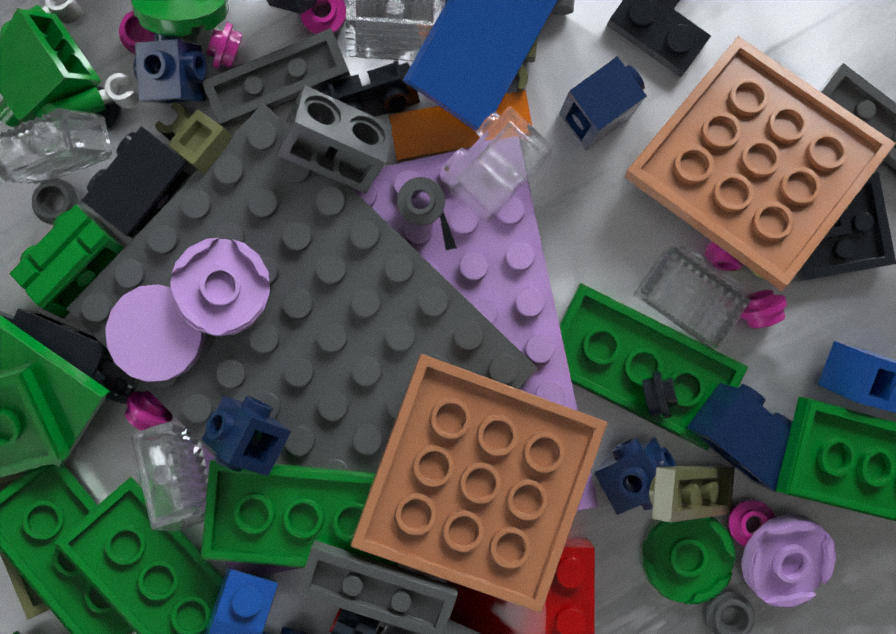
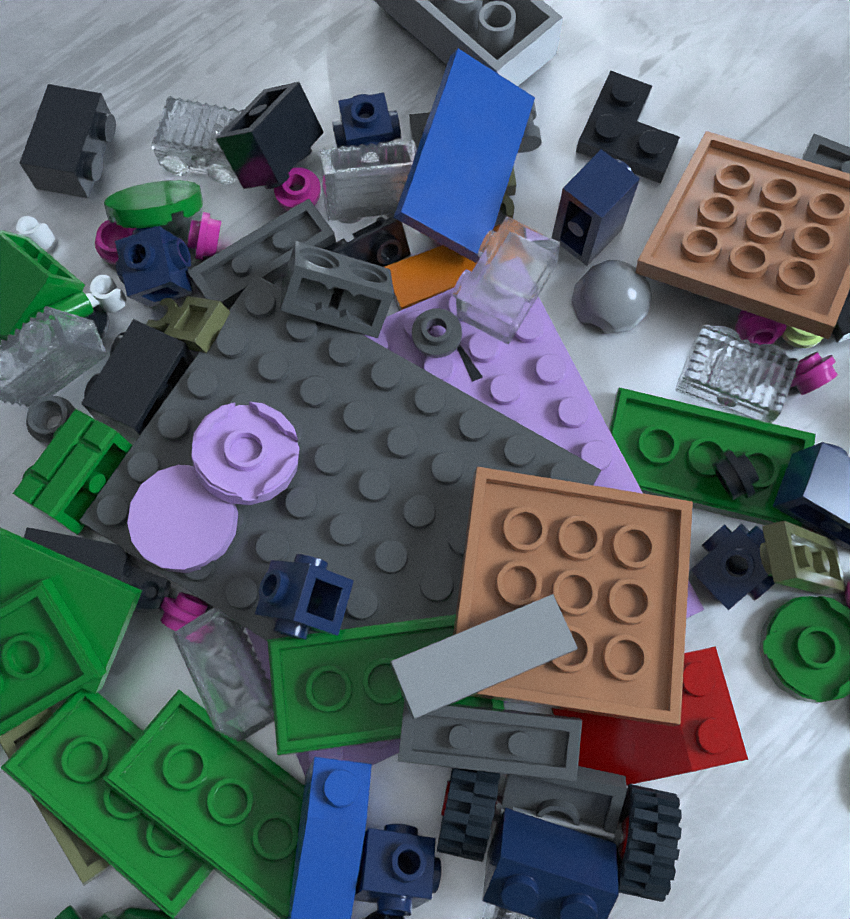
camera: 10 degrees left, 15 degrees down
none -> light grey tile [390,594,578,720]
none -> light grey hair [572,260,652,334]

